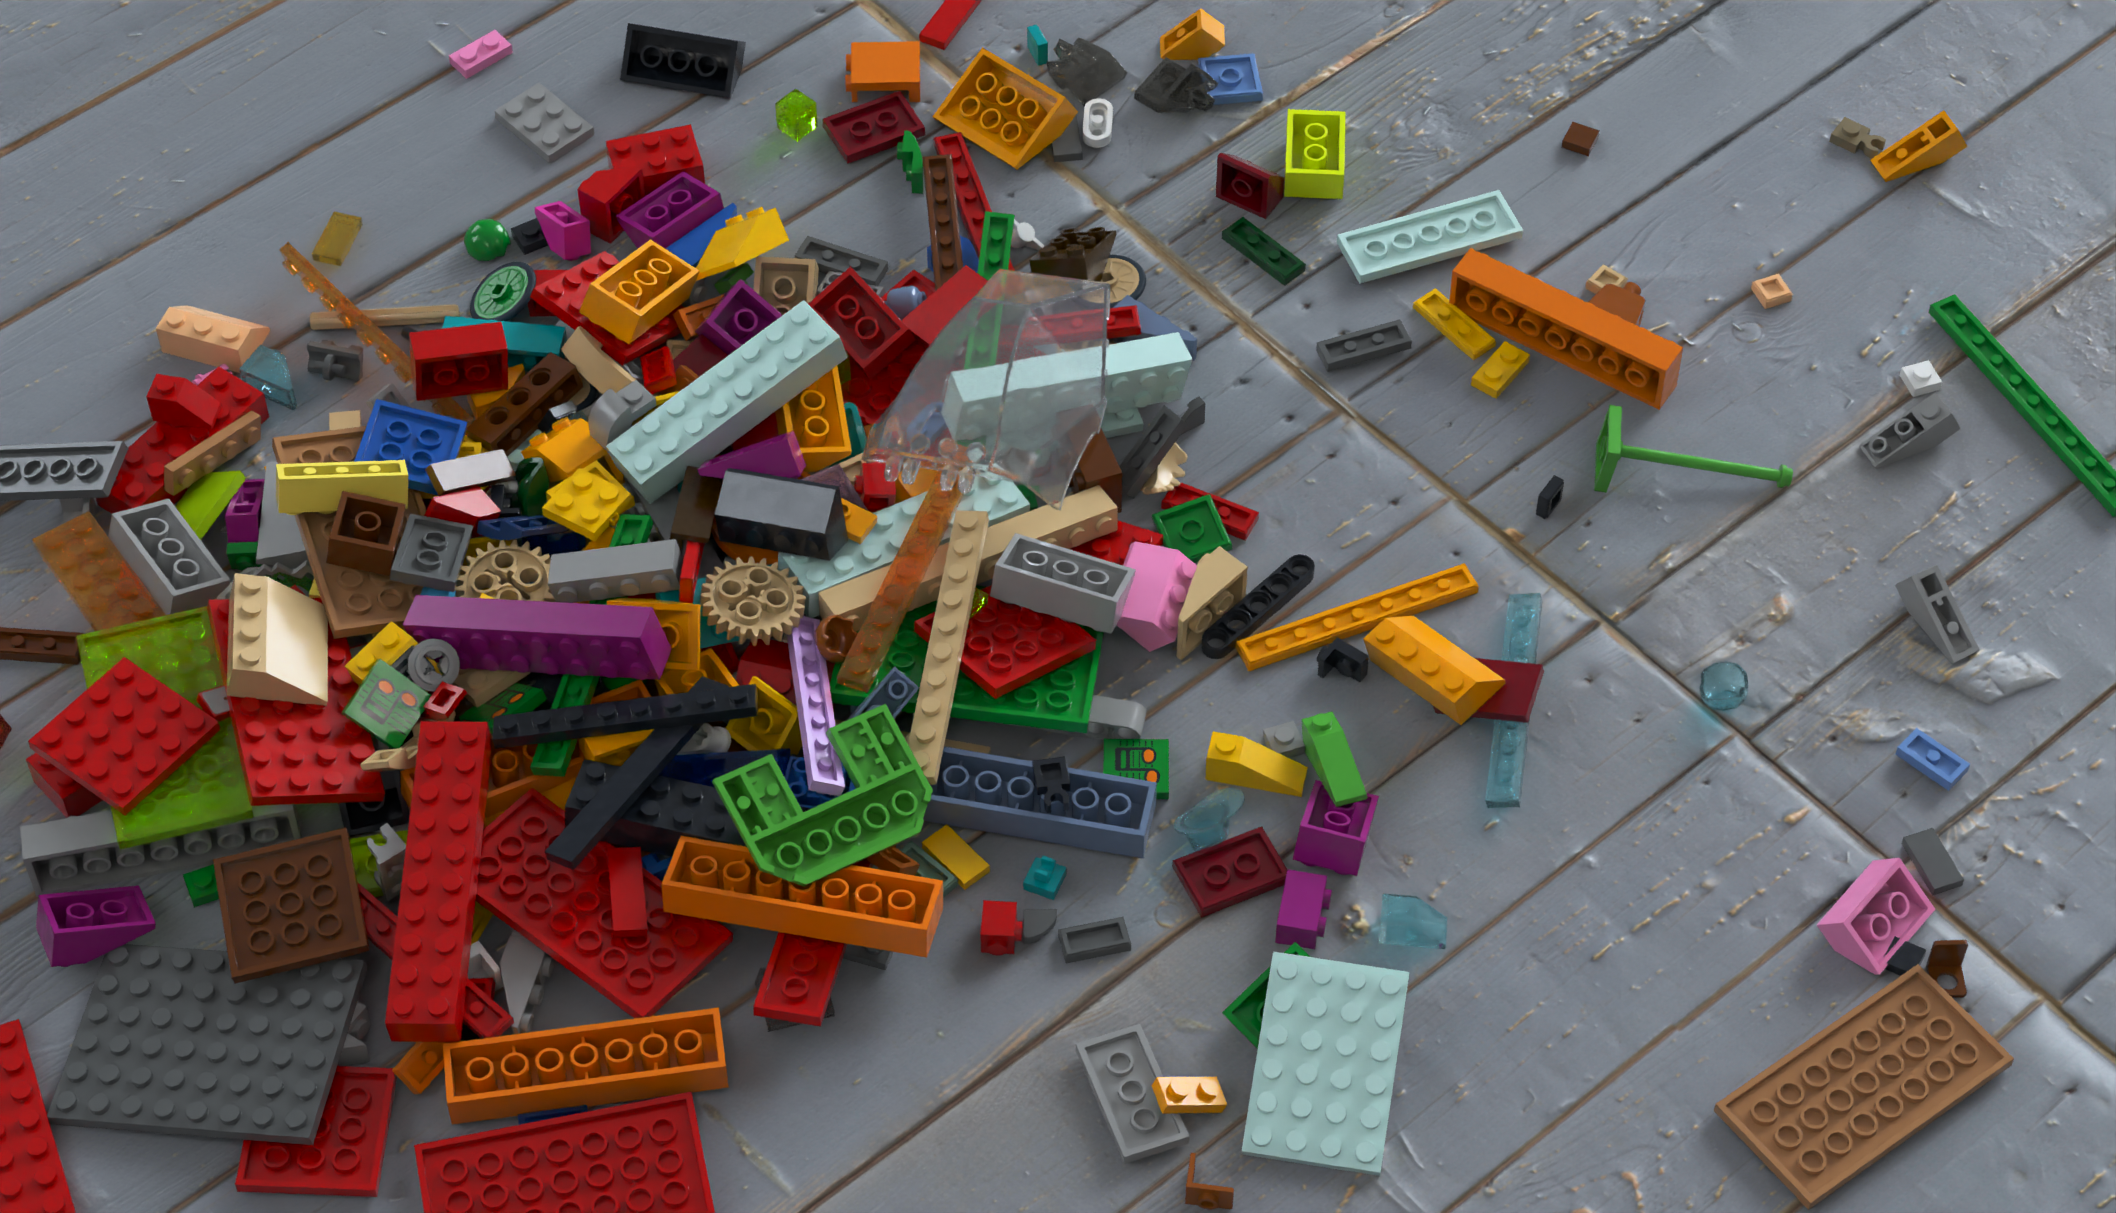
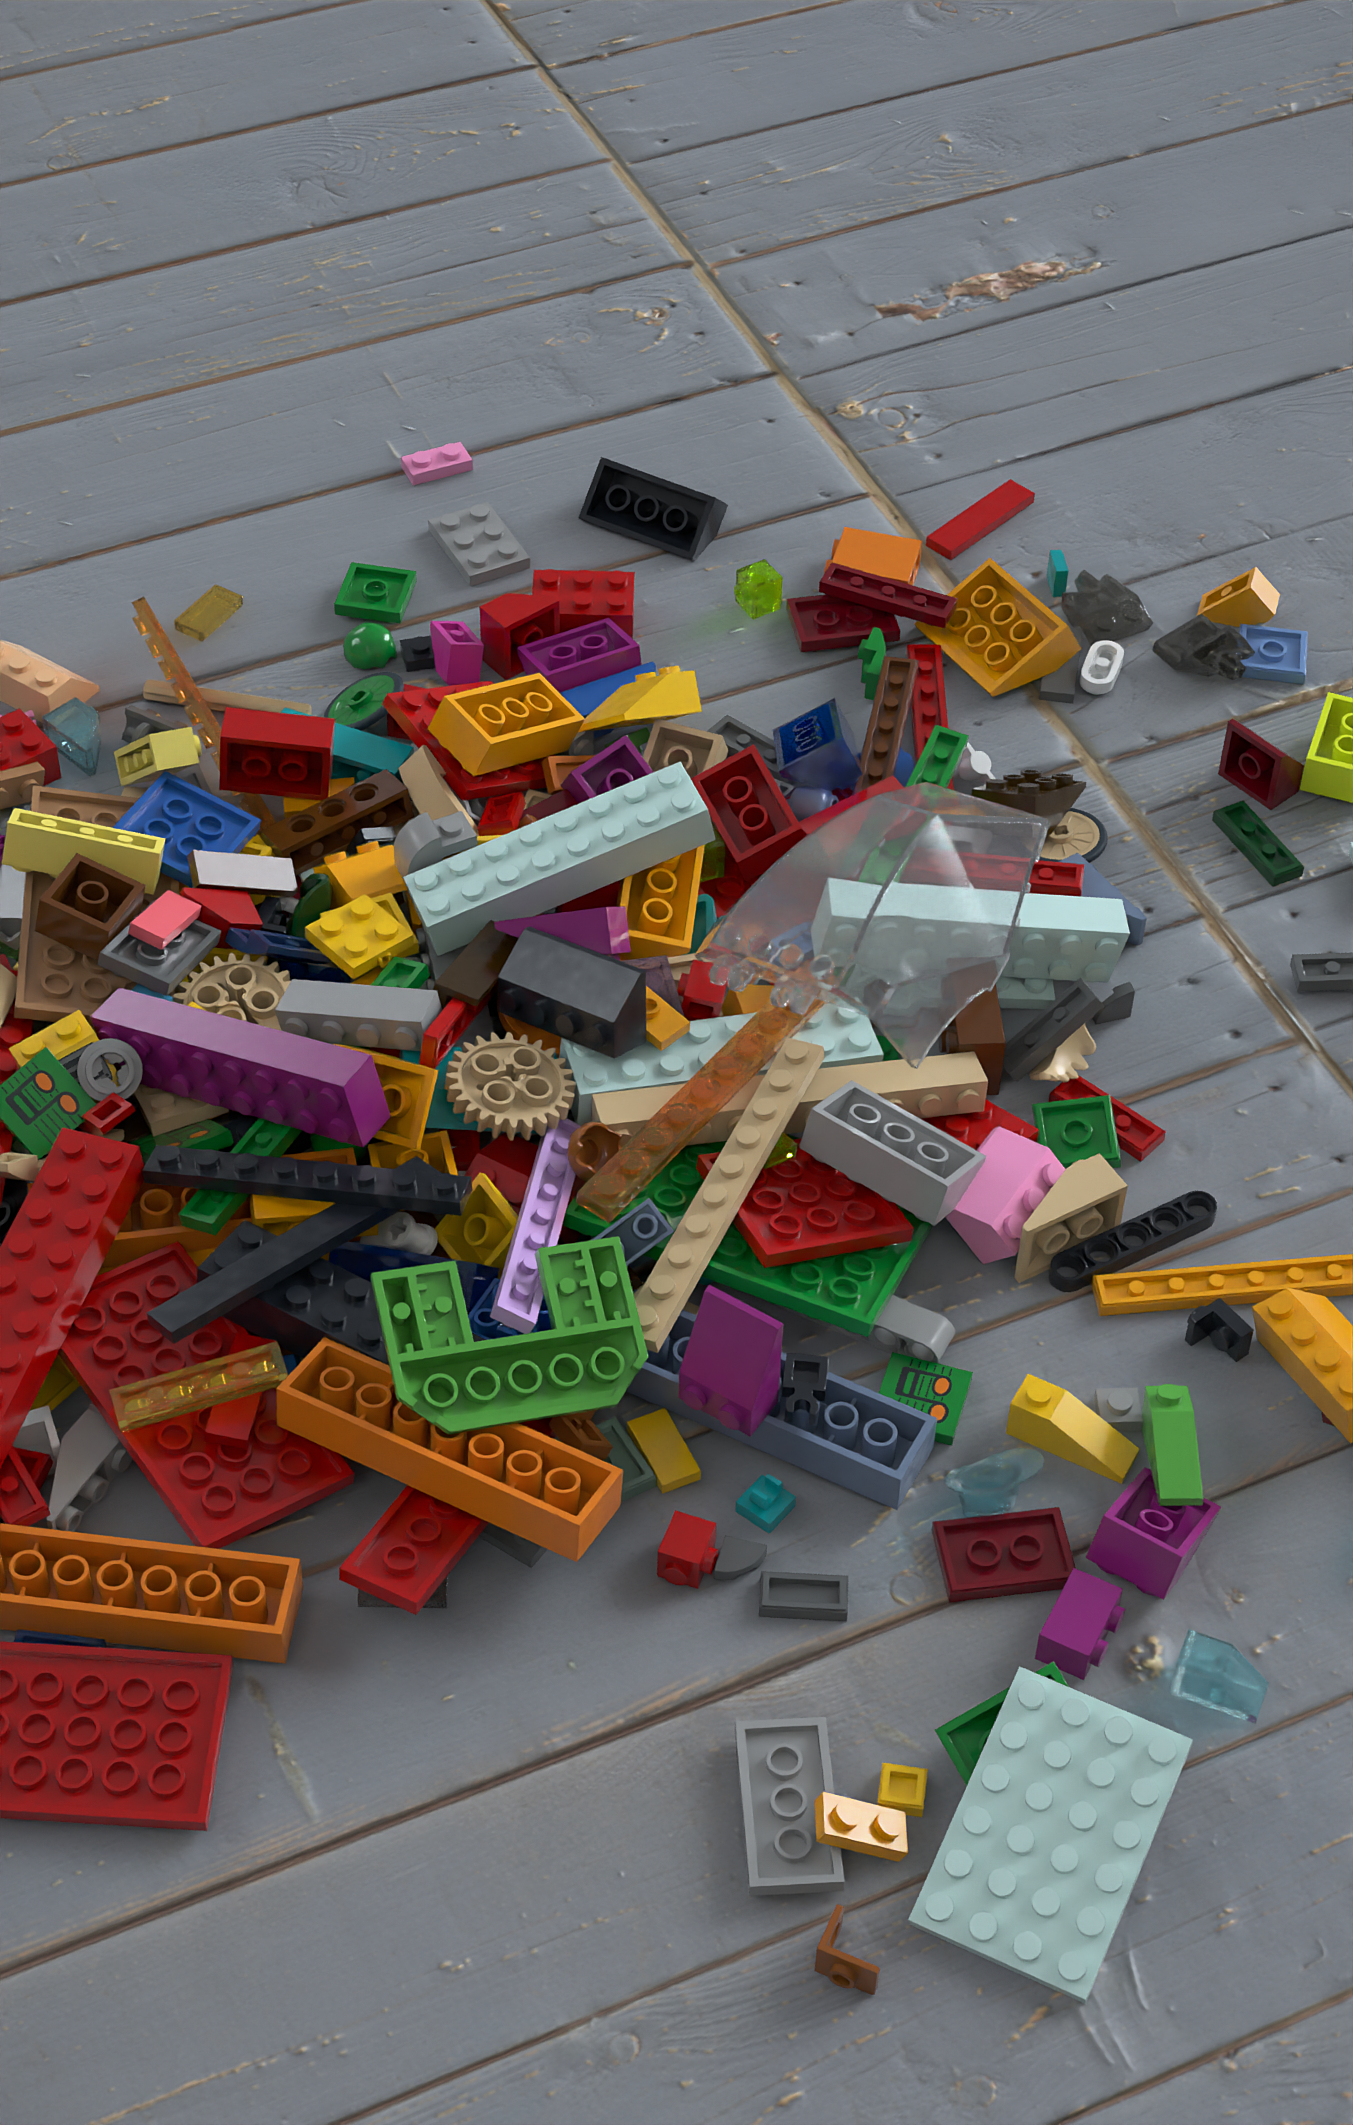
camera: 15 degrees right, 5 degrees down
none -> clear yellow plate [109,1341,288,1432]
none -> light yellow brick [114,727,201,787]
none -> coral tile [128,890,202,950]
none -> green plate [334,562,417,624]
none -> magenta slope [678,1285,783,1437]
none -> clear blue slope [772,698,863,791]
none -> dark red plate [819,562,958,629]
none -> yellow tile [877,1763,928,1817]

